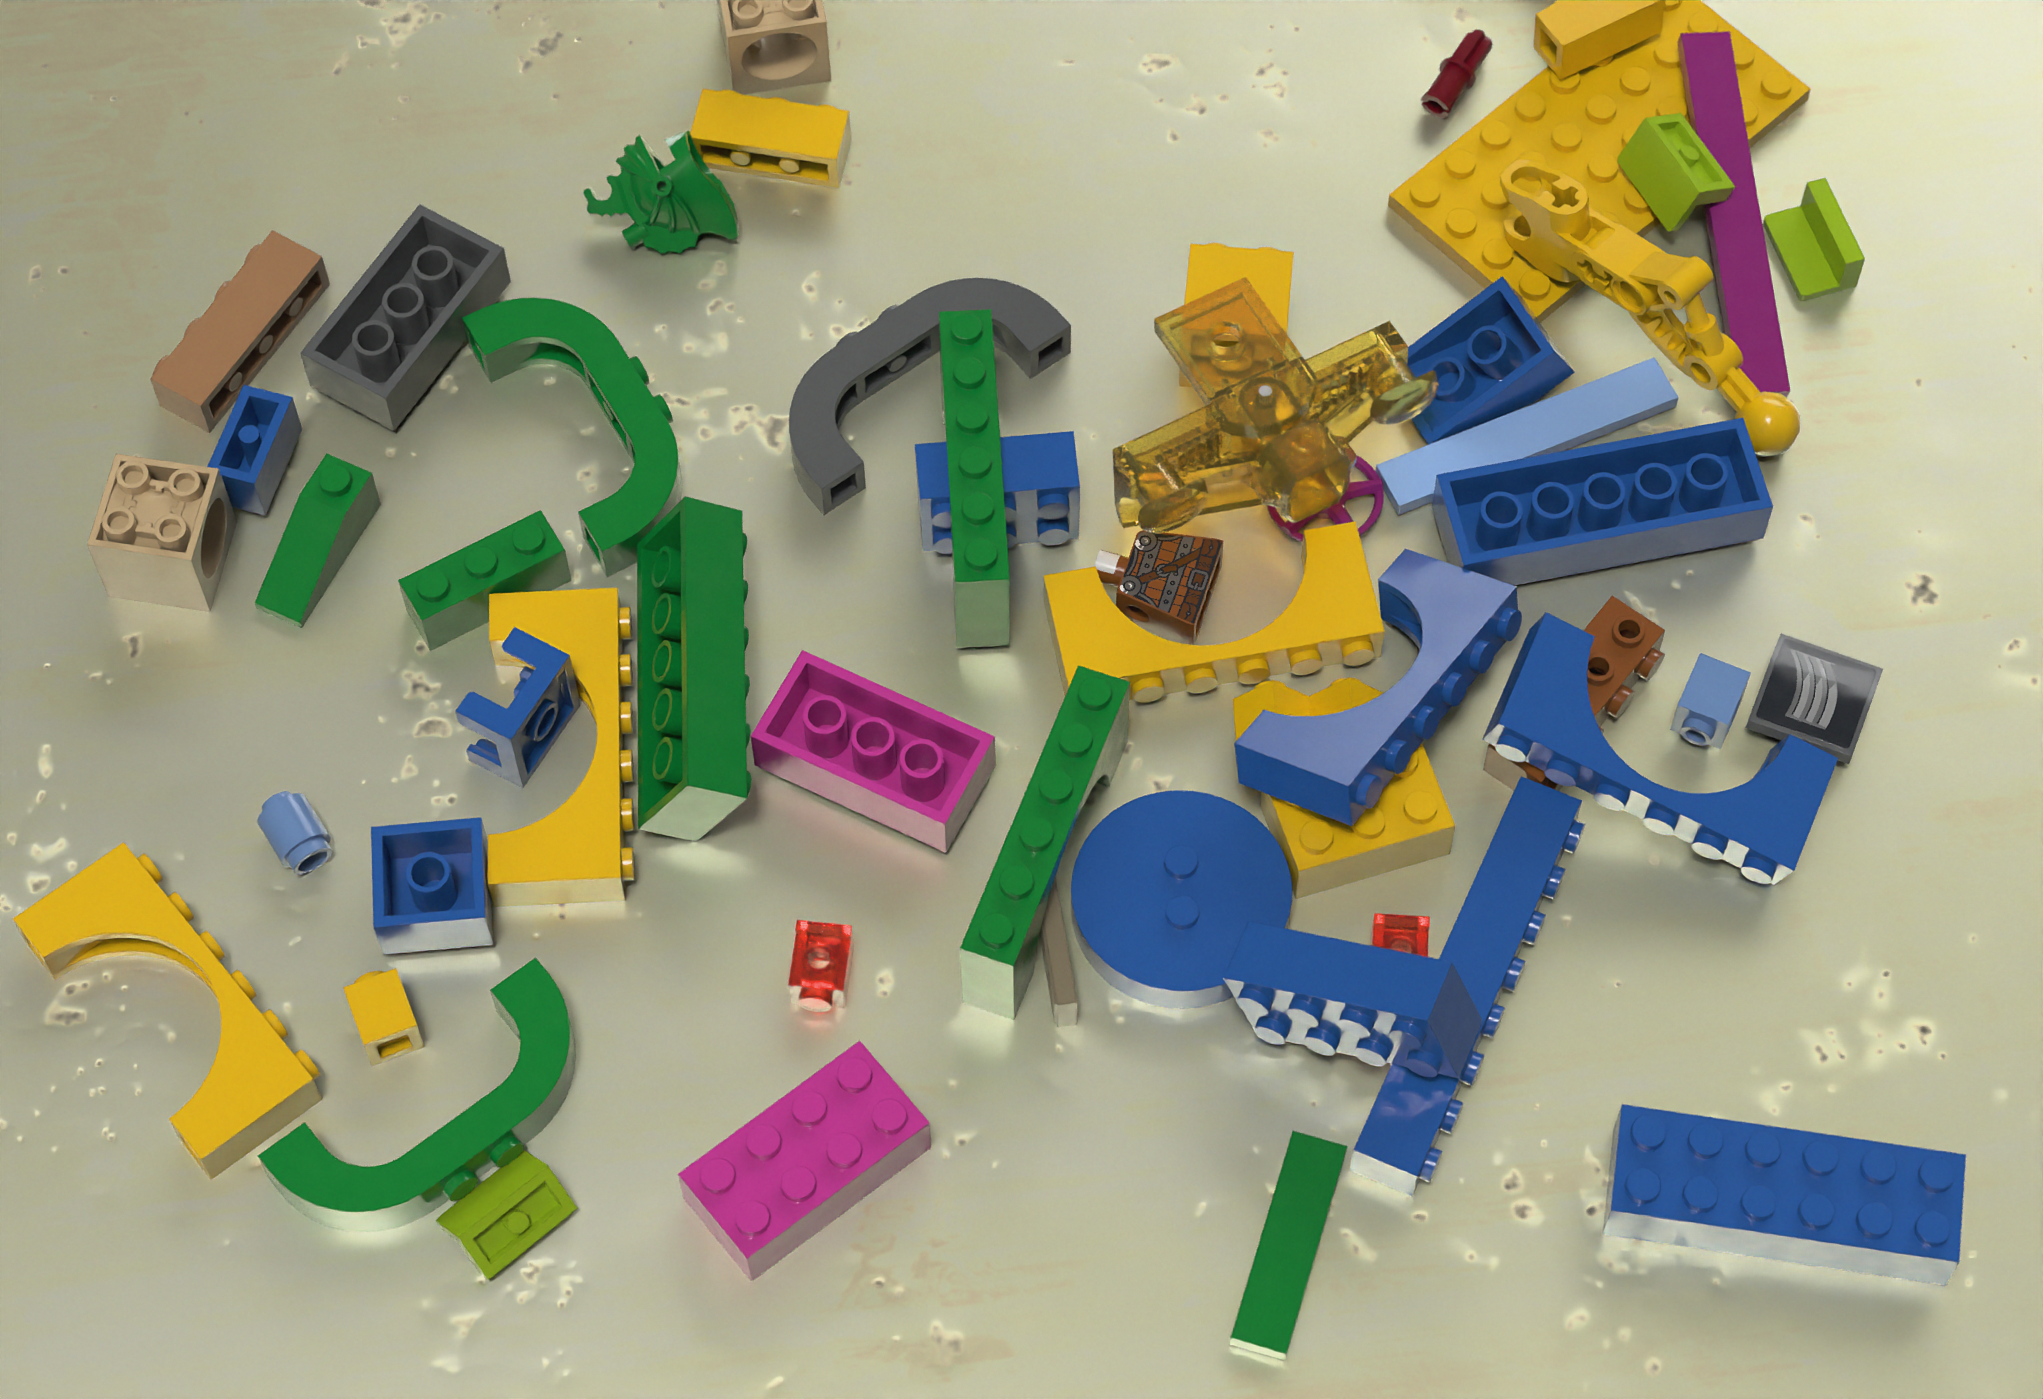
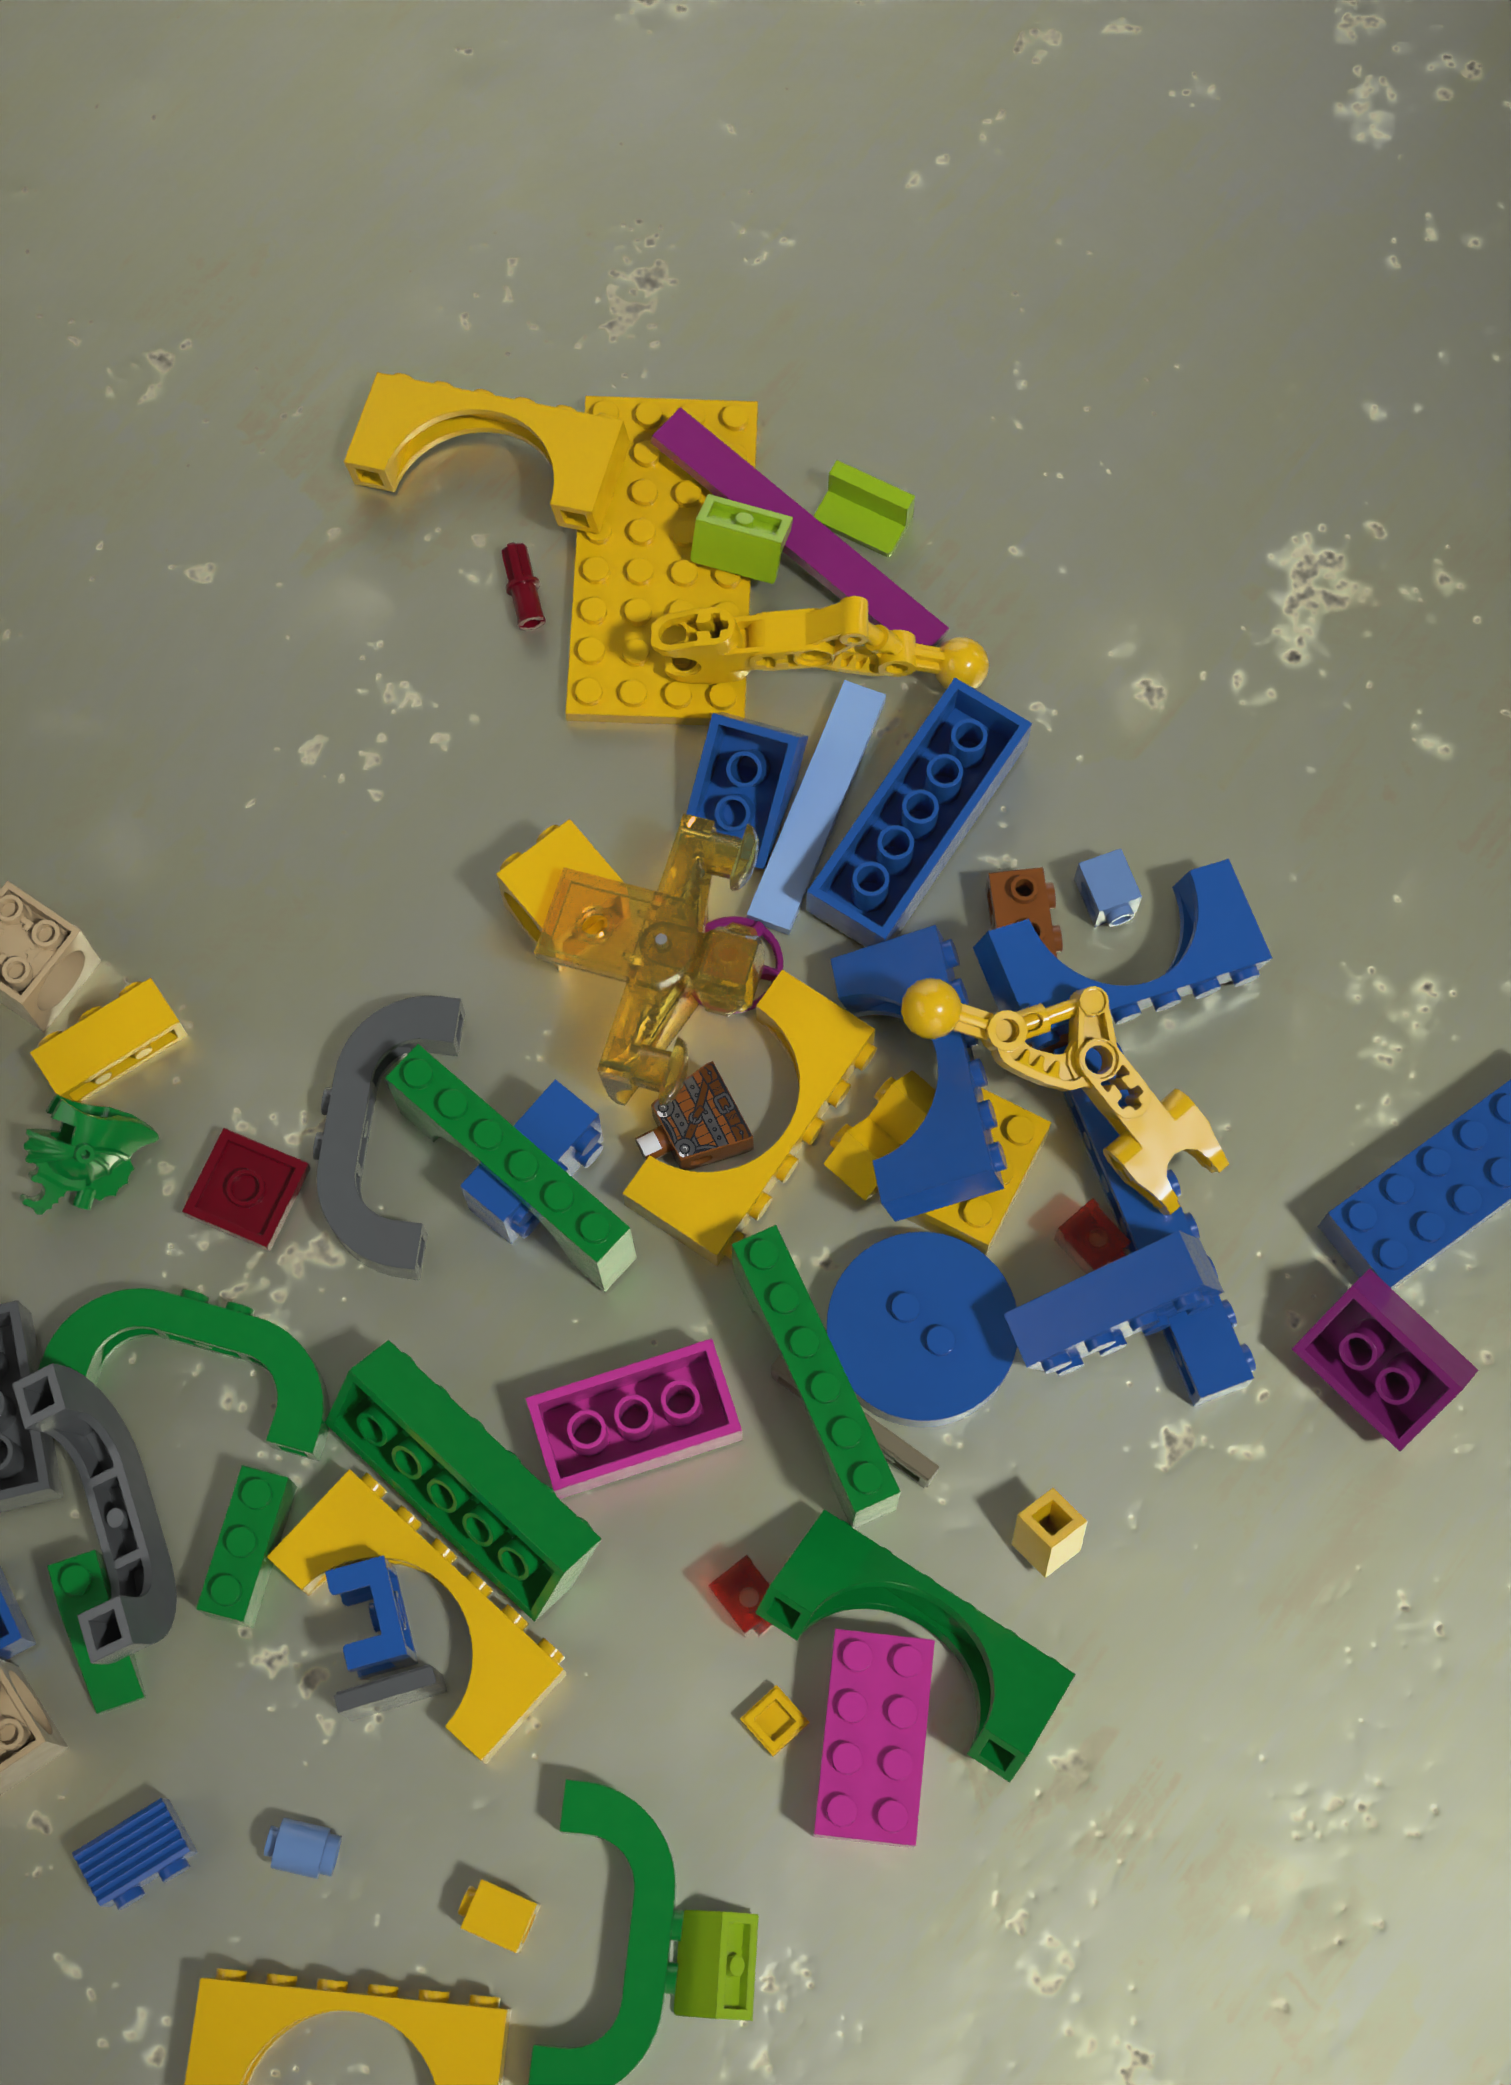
camera: 45 degrees left, 10 degrees up
blue brick [371,817,493,955] -> none
green tile [1230,1131,1347,1360] -> none
slope [1746,633,1883,764] -> none
none -> dark grey arch [12,1363,177,1664]
none -> blue brick [72,1798,198,1910]
none -> dark red plate [182,1128,311,1252]
none -> dark grey tile [334,1664,447,1721]
none -> yellow tile [740,1685,810,1757]
none -> green arch [755,1509,1076,1783]
none -> yellow piece [901,978,1229,1215]
none -> yellow brick [1012,1488,1087,1578]
none -> magenta brick [1292,1268,1479,1452]

